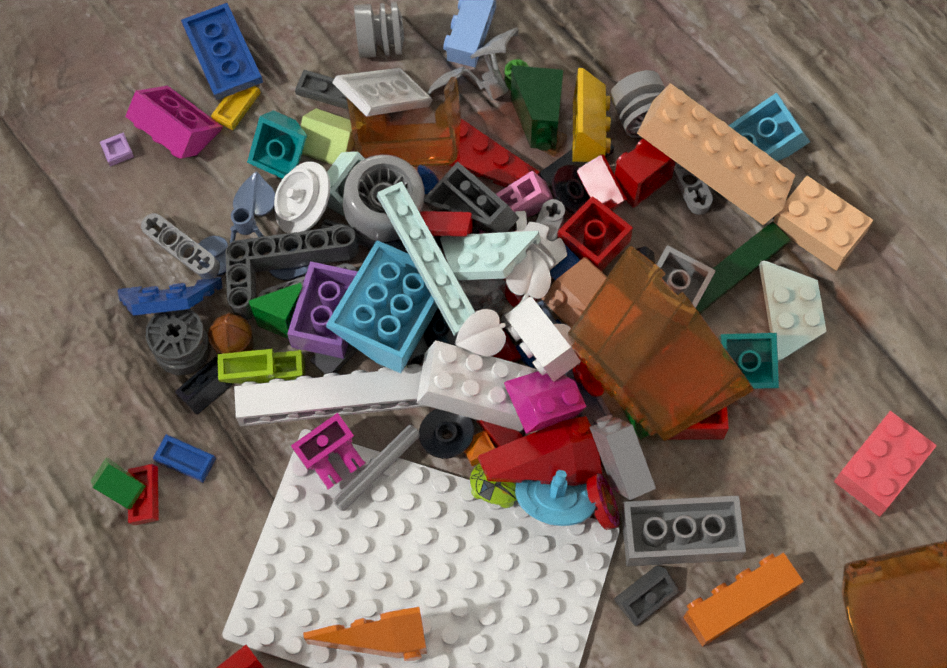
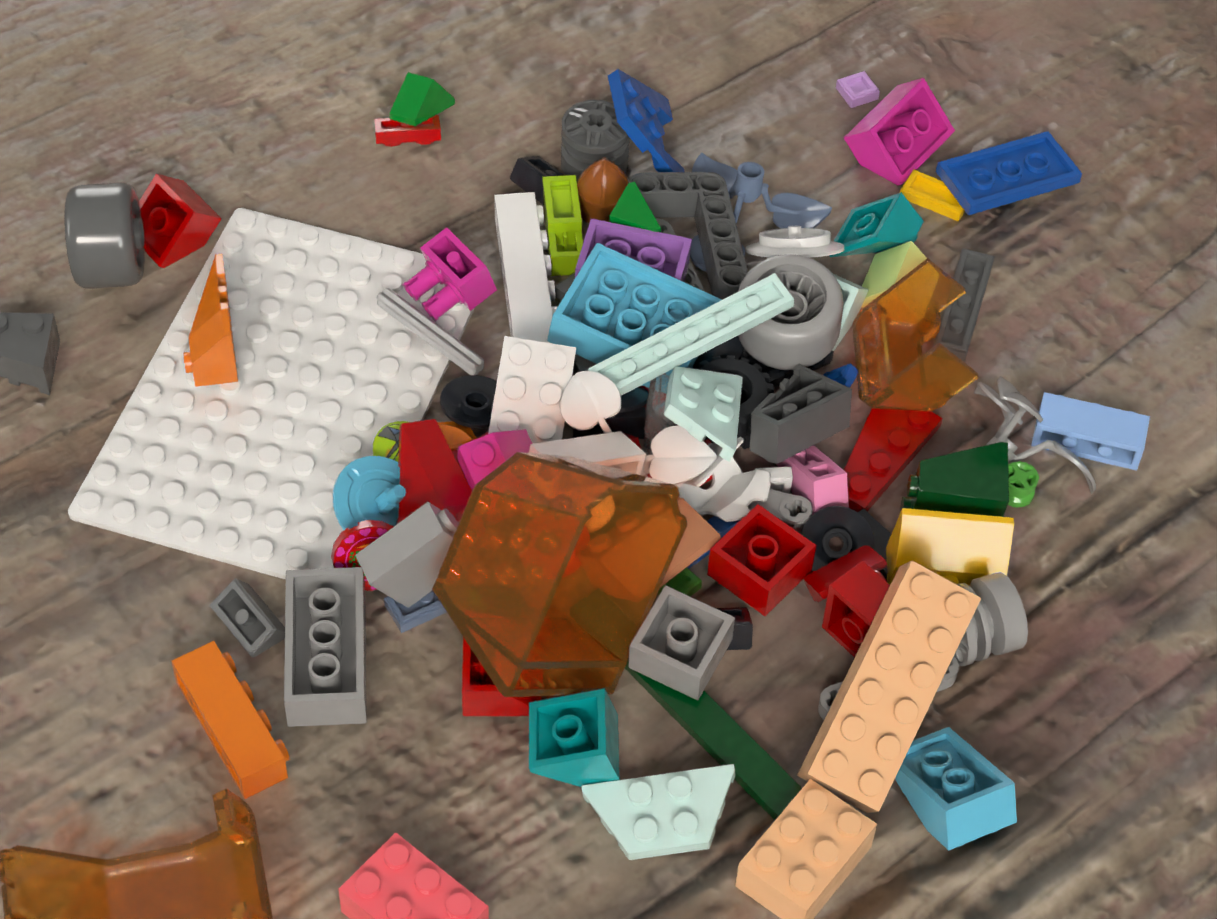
camera: 85 degrees right, 15 degrees down
light grey beam [141,213,220,279] -> none
blue tile [153,434,216,483] -> none
white tile [332,68,432,116] -> none
light grey wheel [354,1,404,58] -> none
red slope [420,211,472,236] -> none

